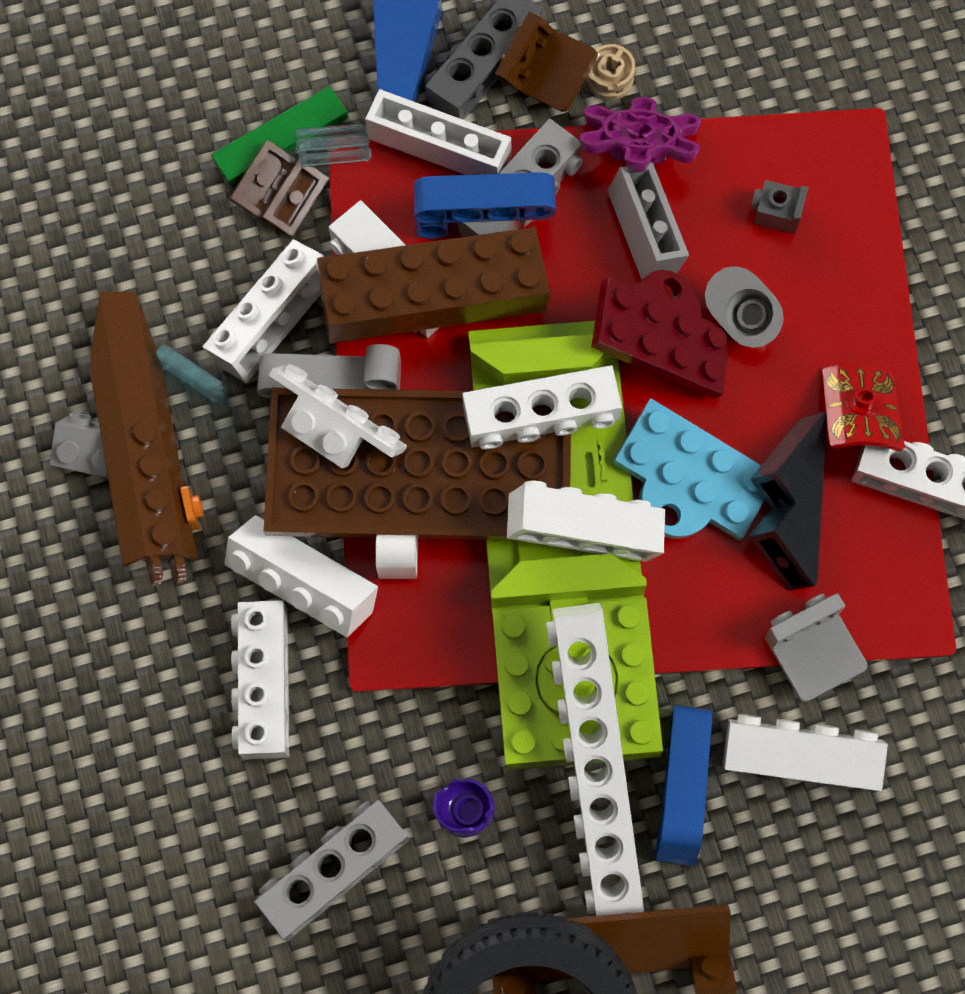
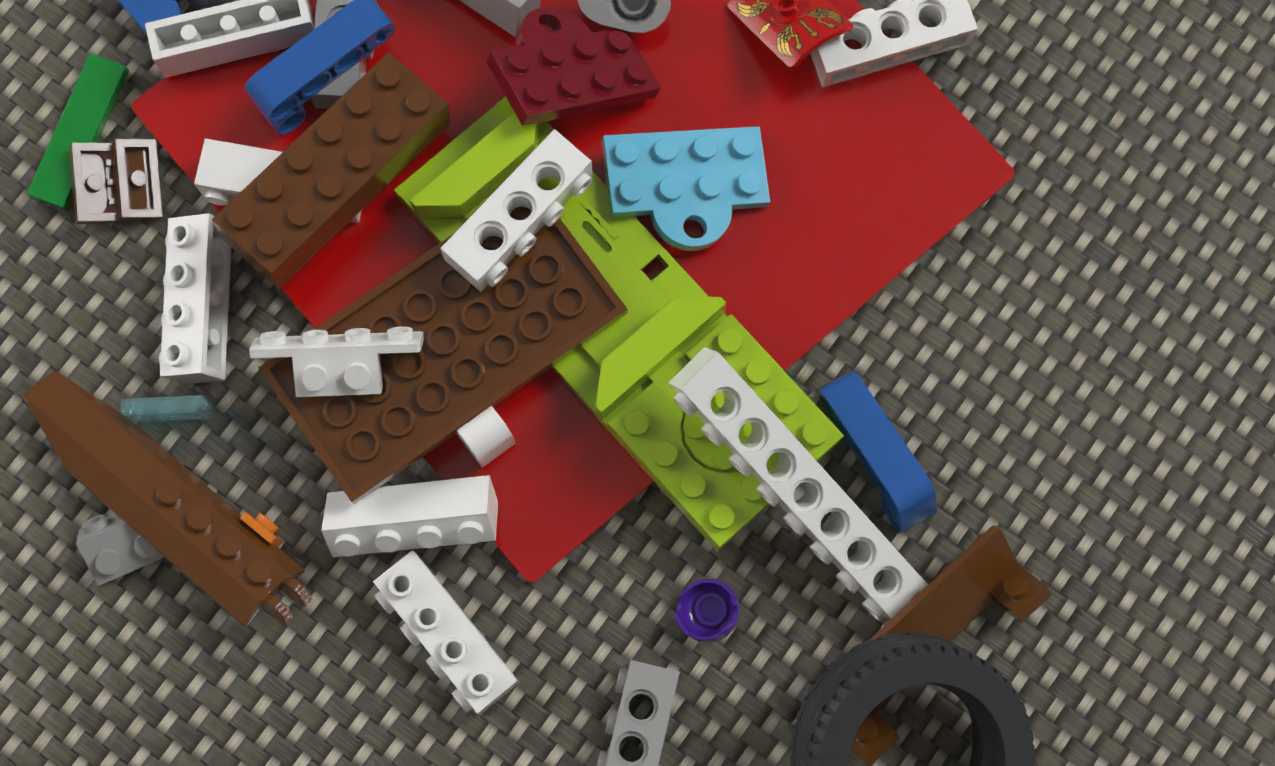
camera: 40 degrees left, 5 degrees up
light grey beam [257,344,401,399] -> none
clear light blue tile [295,123,372,167] -> none
white brick [507,481,665,562] -> none
white brick [723,714,888,791] -> none
black slope [749,412,827,591] -> none
light grey bracket [764,593,867,702] -> none

